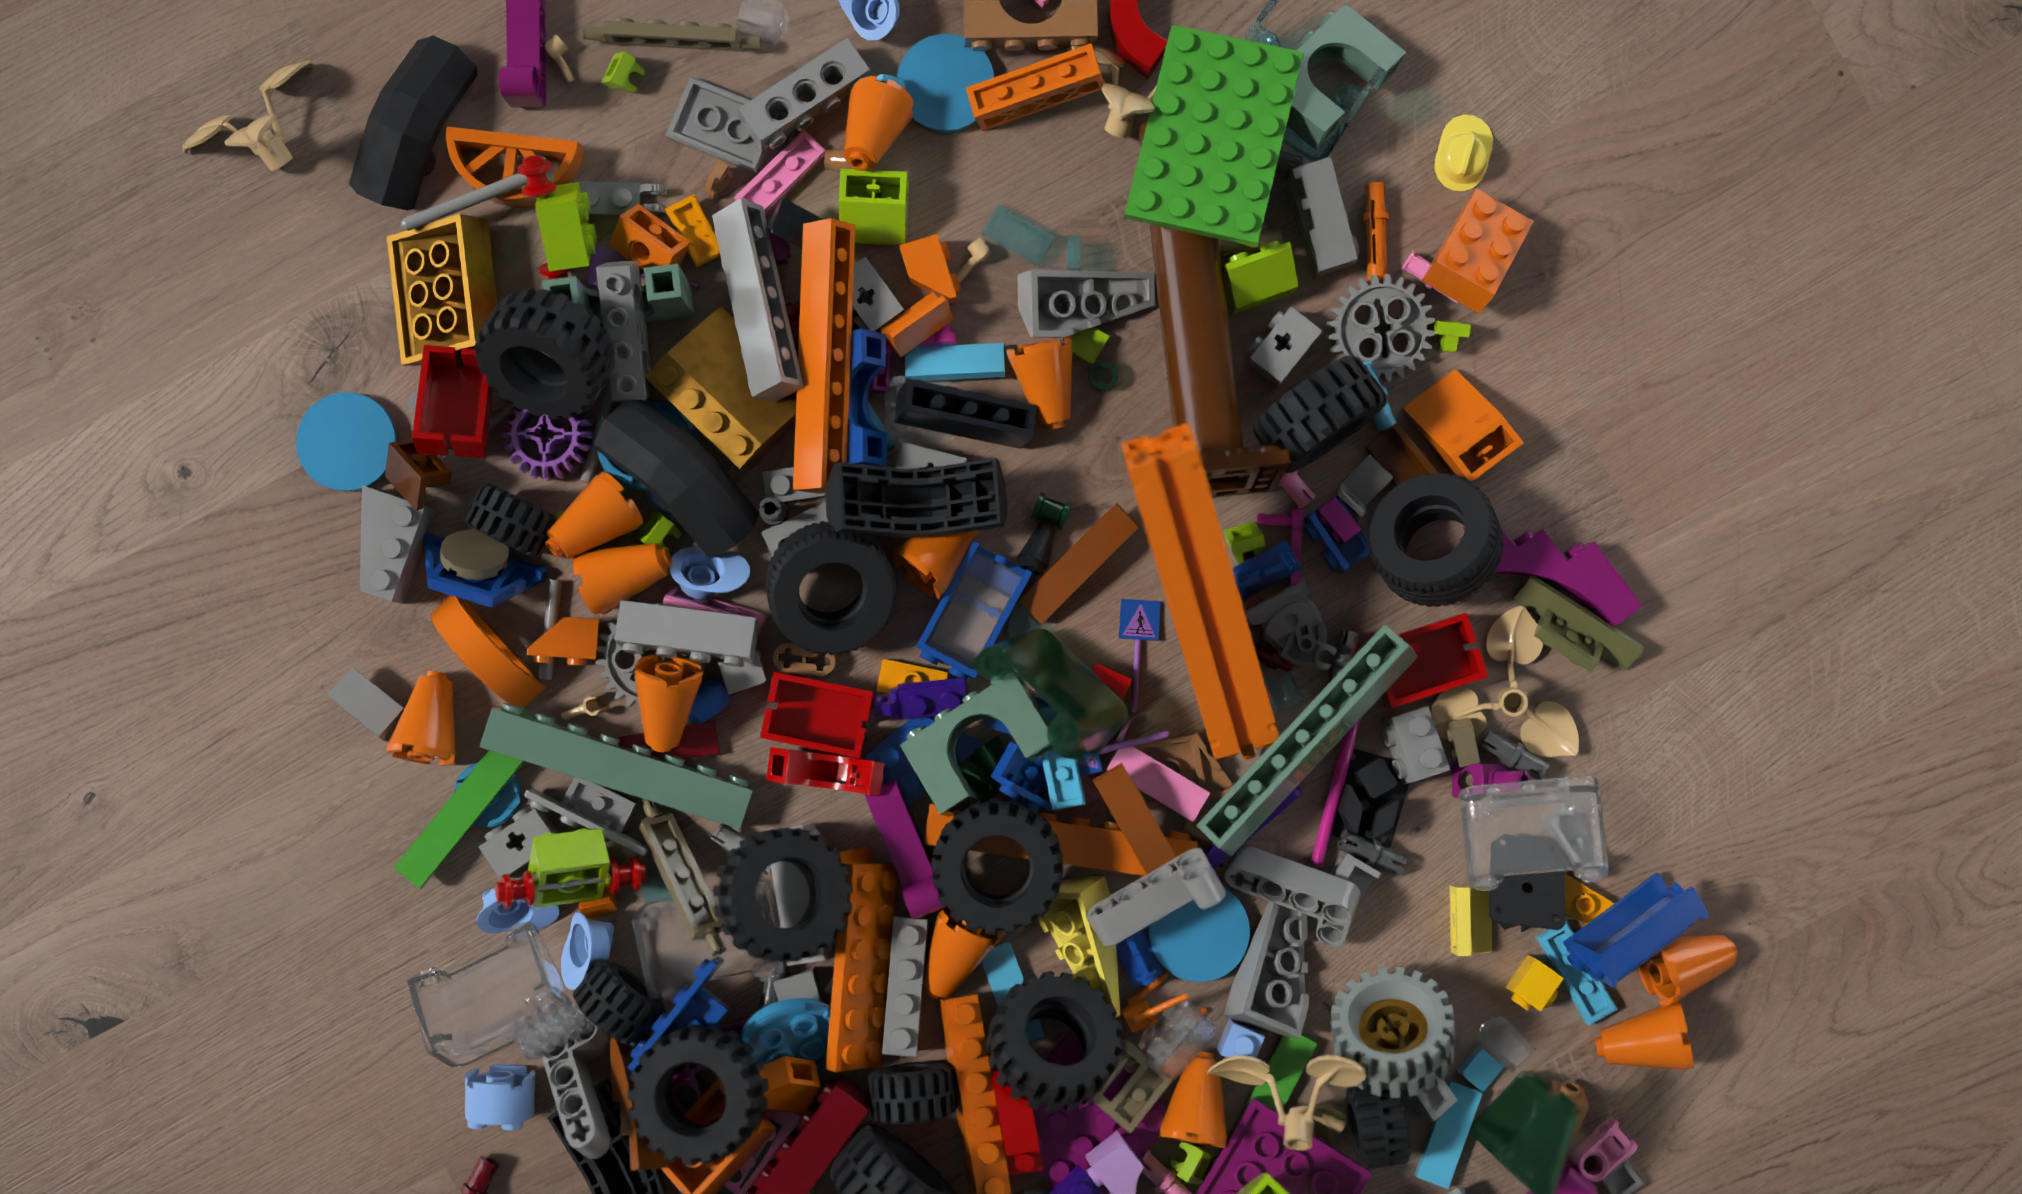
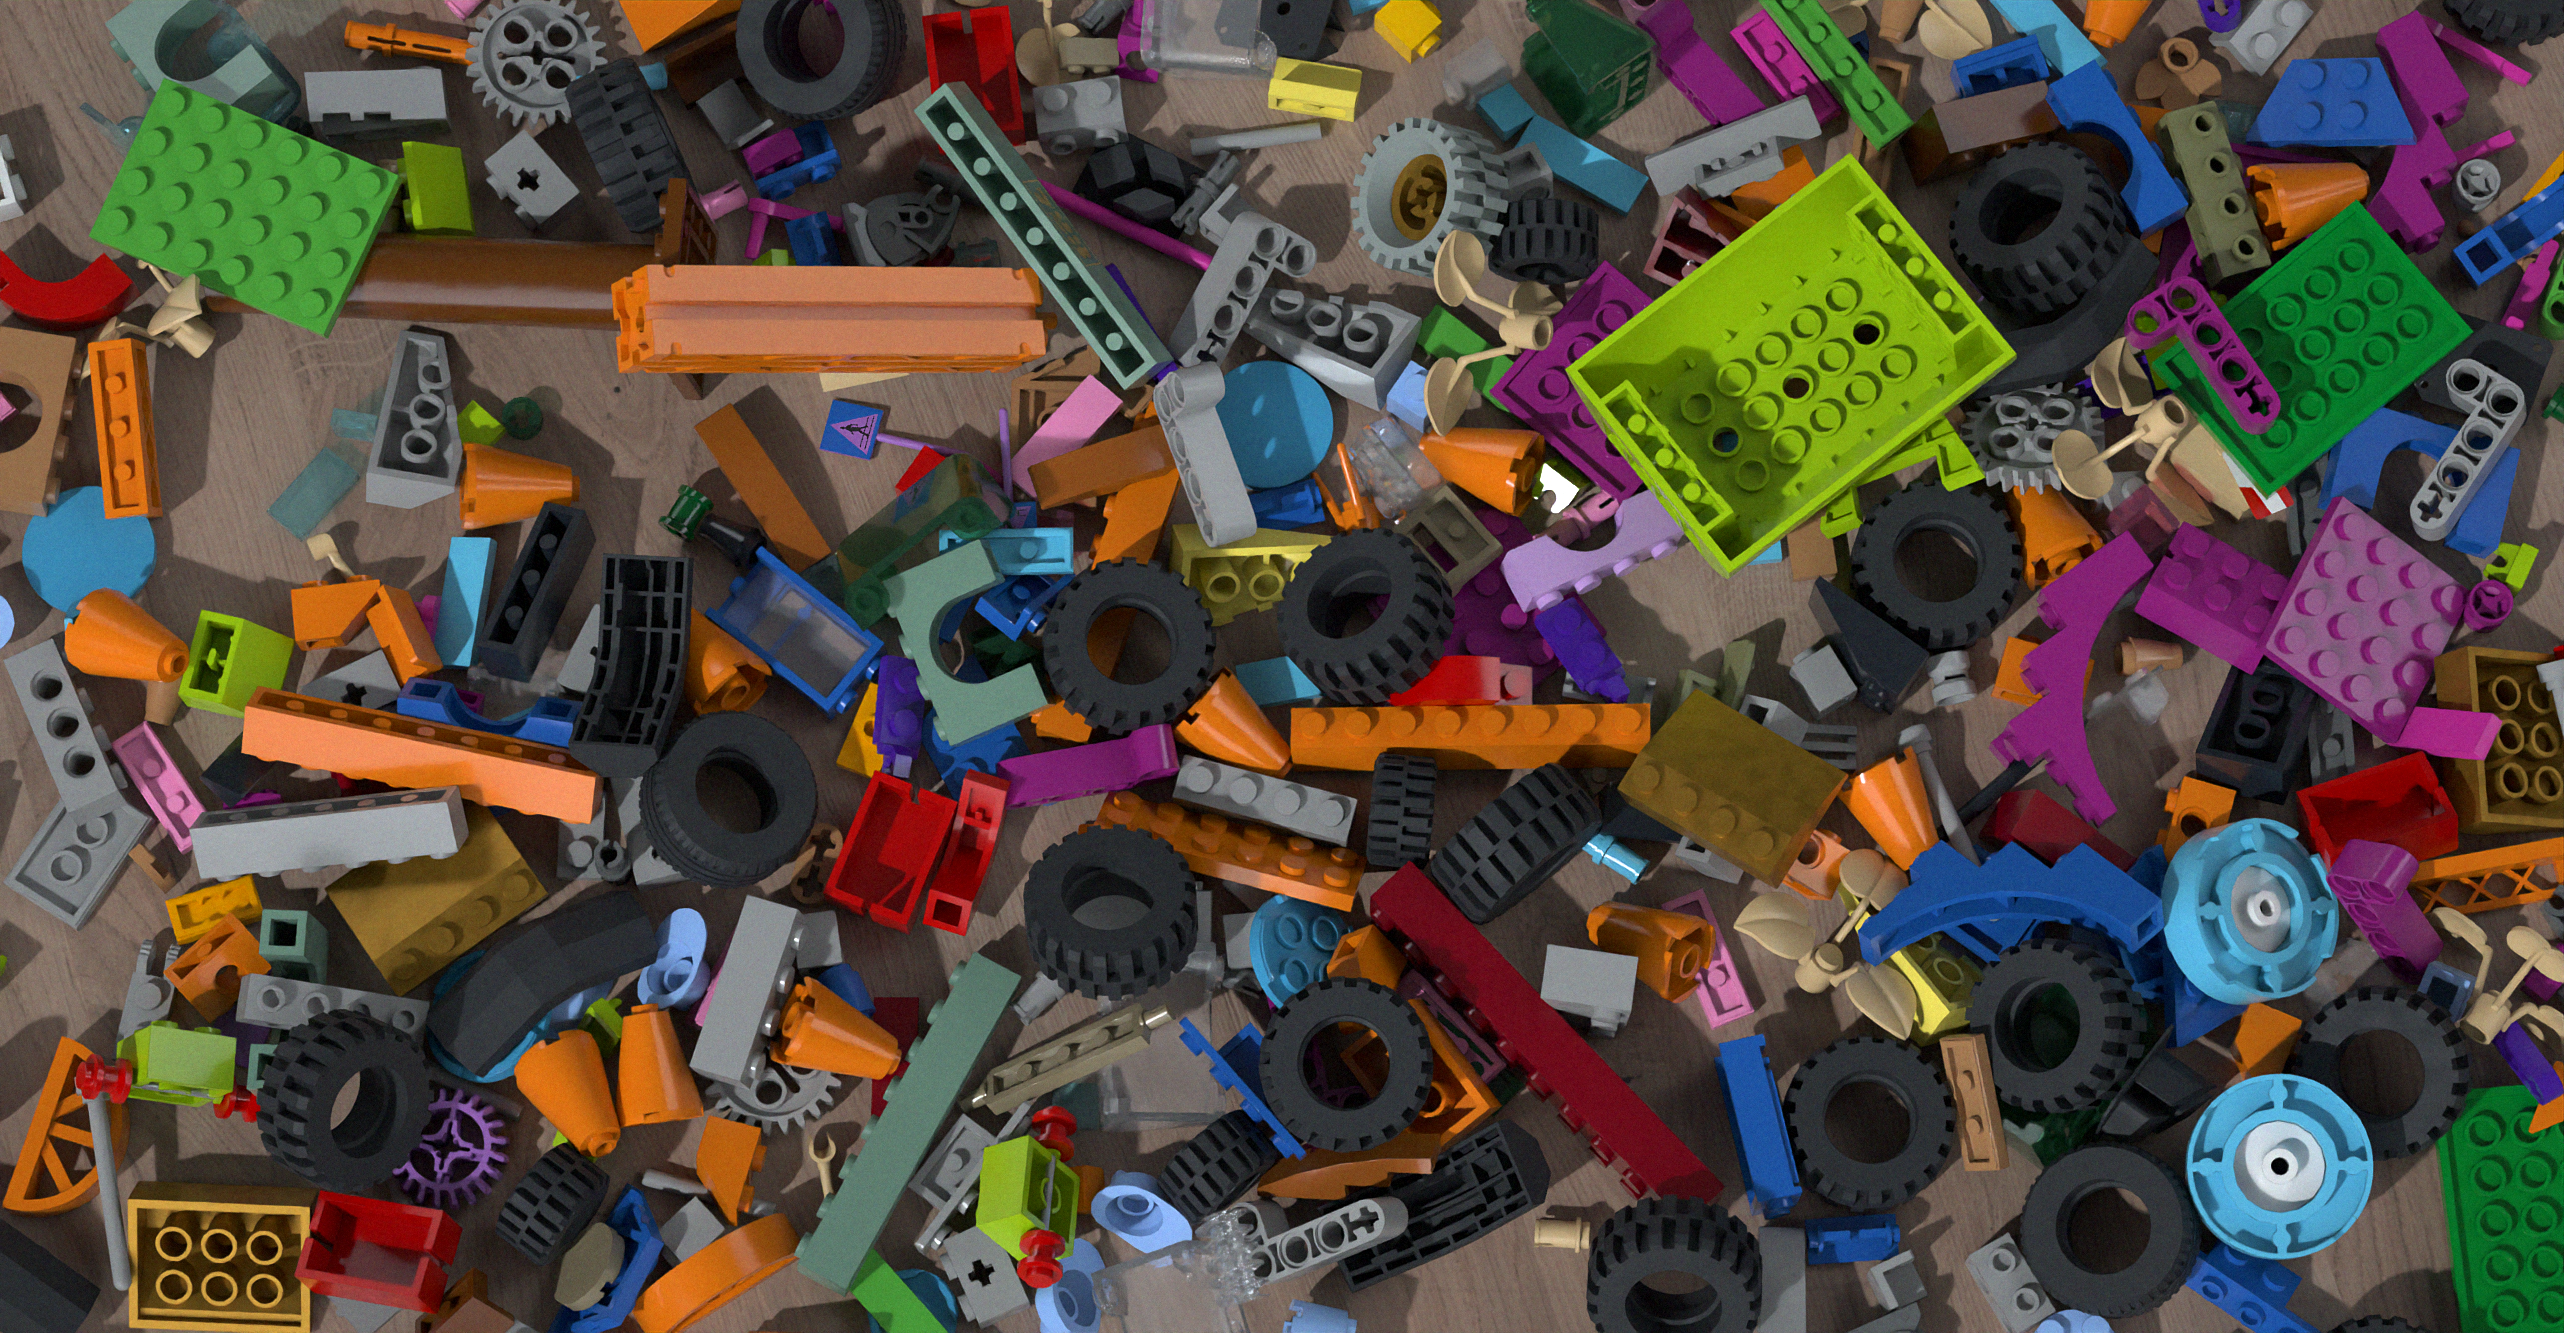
camera: 80 degrees left, 10 degrees down
none -> light grey brick [659,1196,729,1268]
none -> light grey bar [1190,122,1322,157]

